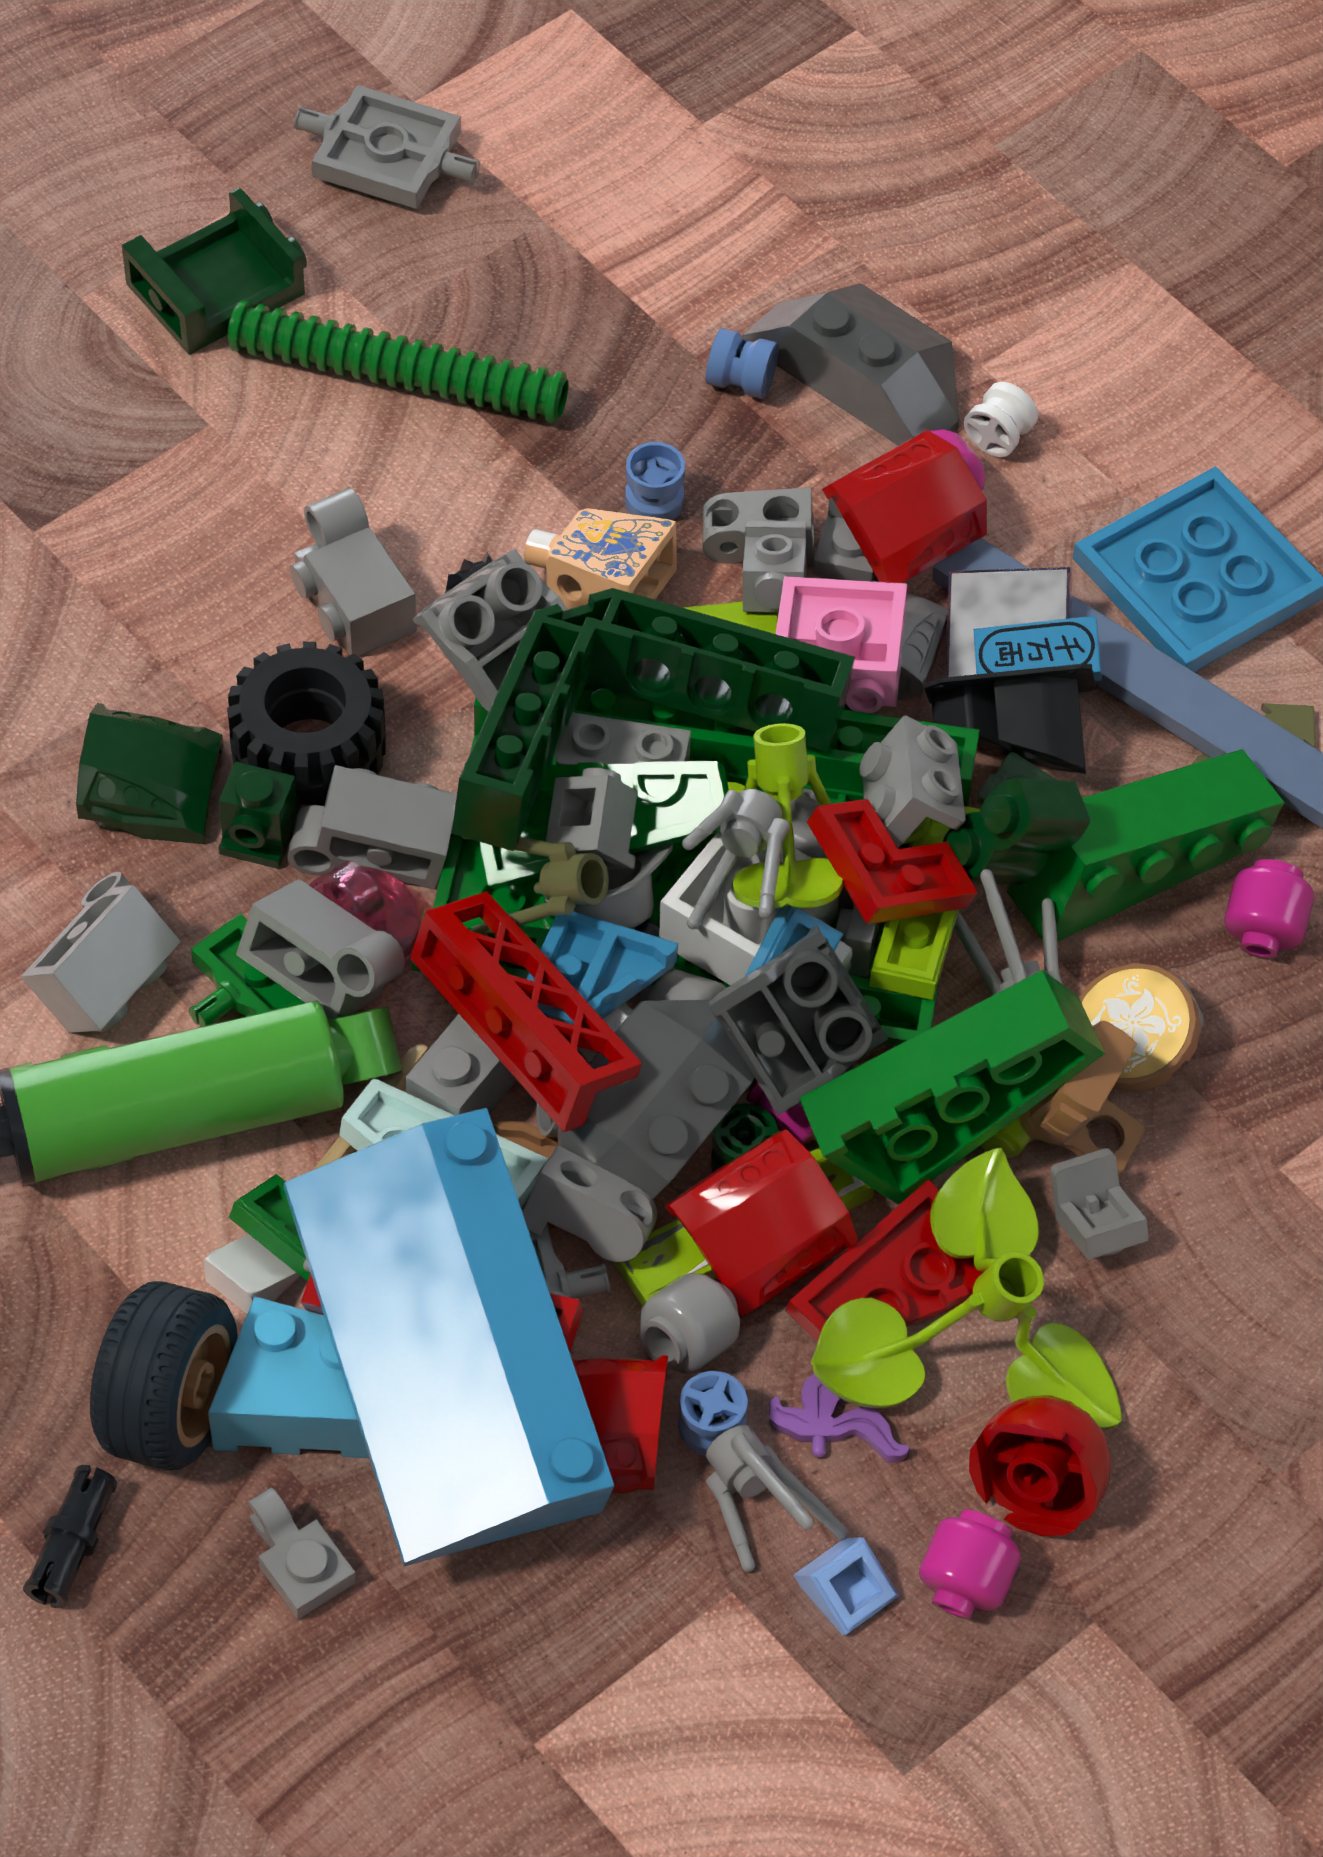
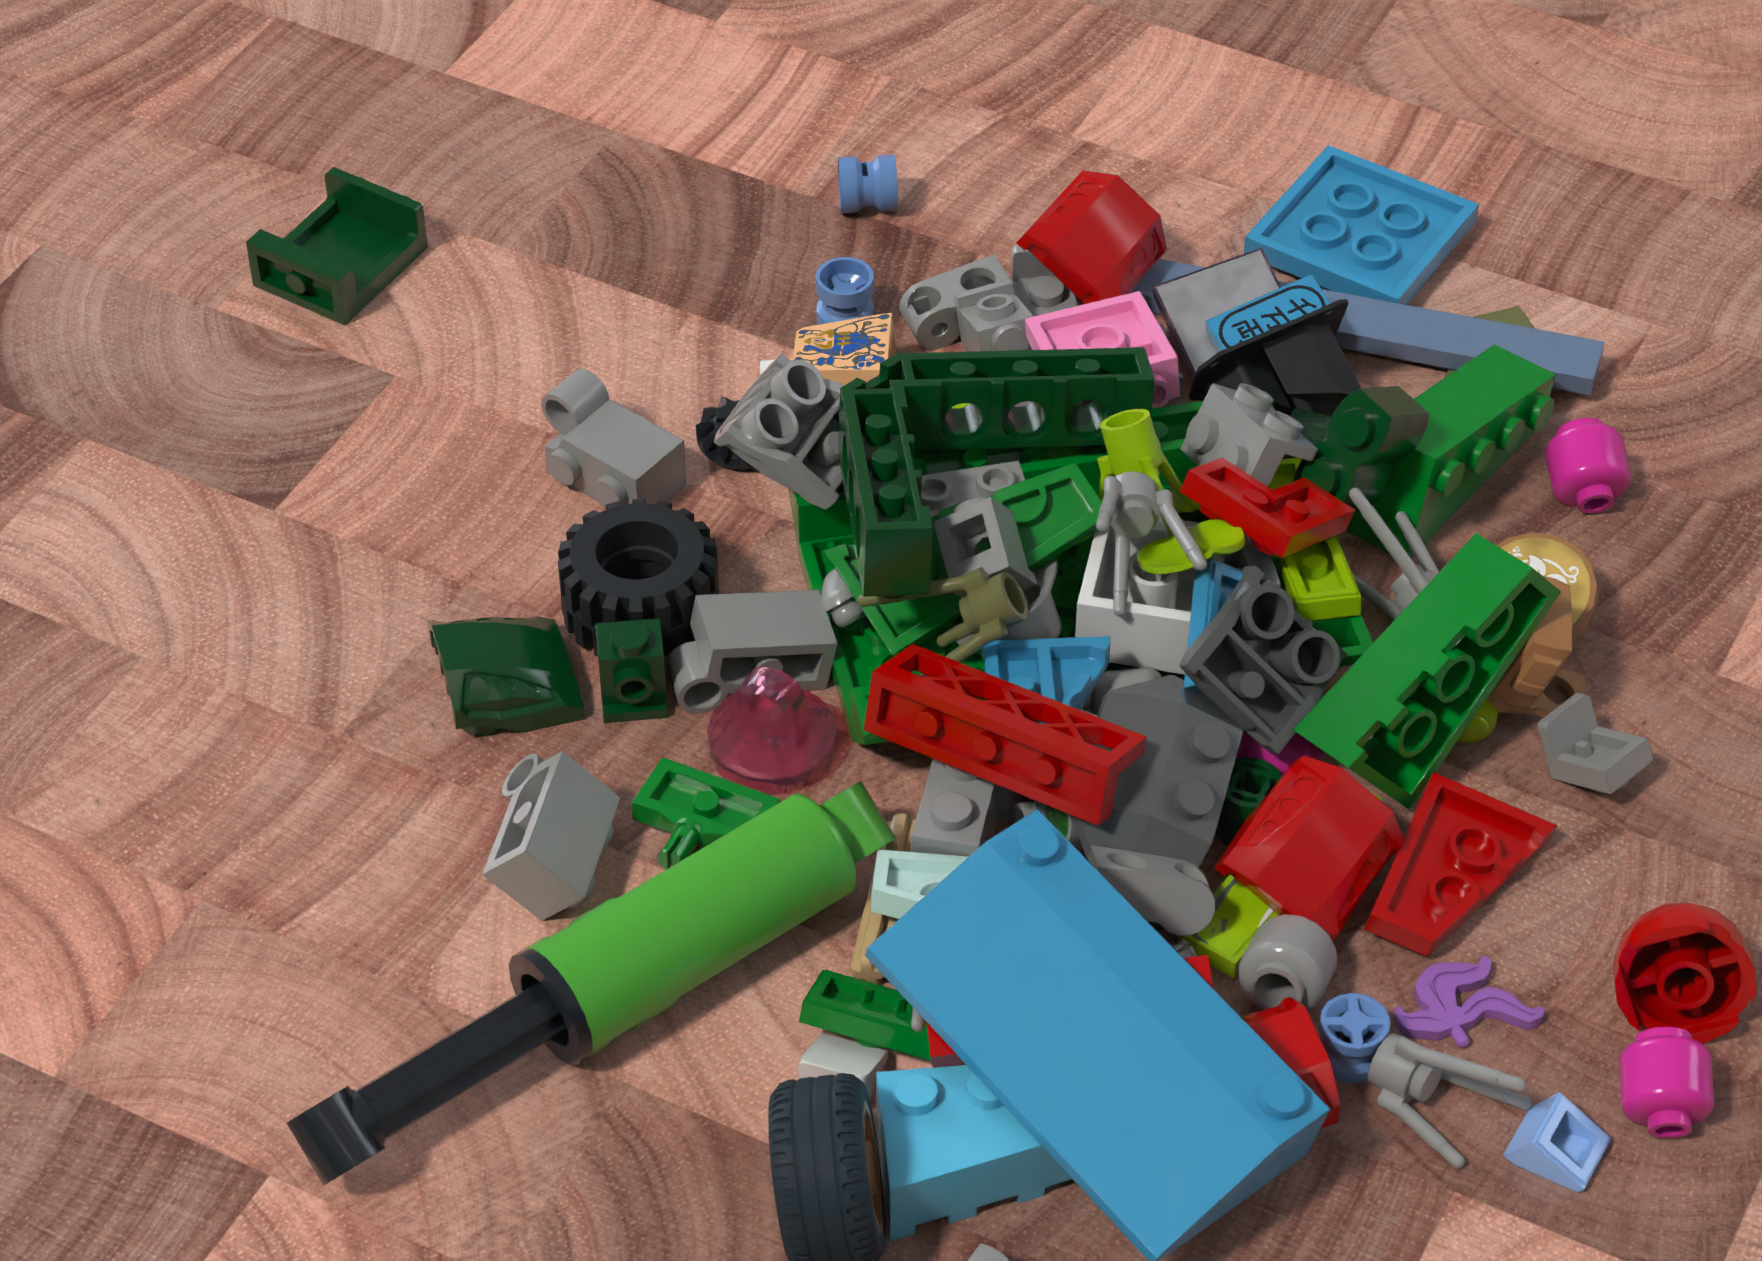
camera: 20 degrees left, 10 degrees down
green piece [228,300,569,424] -> none
light grey hinge [236,879,405,1019] -> none
light grey plate [294,85,480,209] -> none
dark grey wedge [742,283,960,446] -> none
lime plant [811,1148,1122,1430] -> none
white wheel [964,382,1039,457] -> none

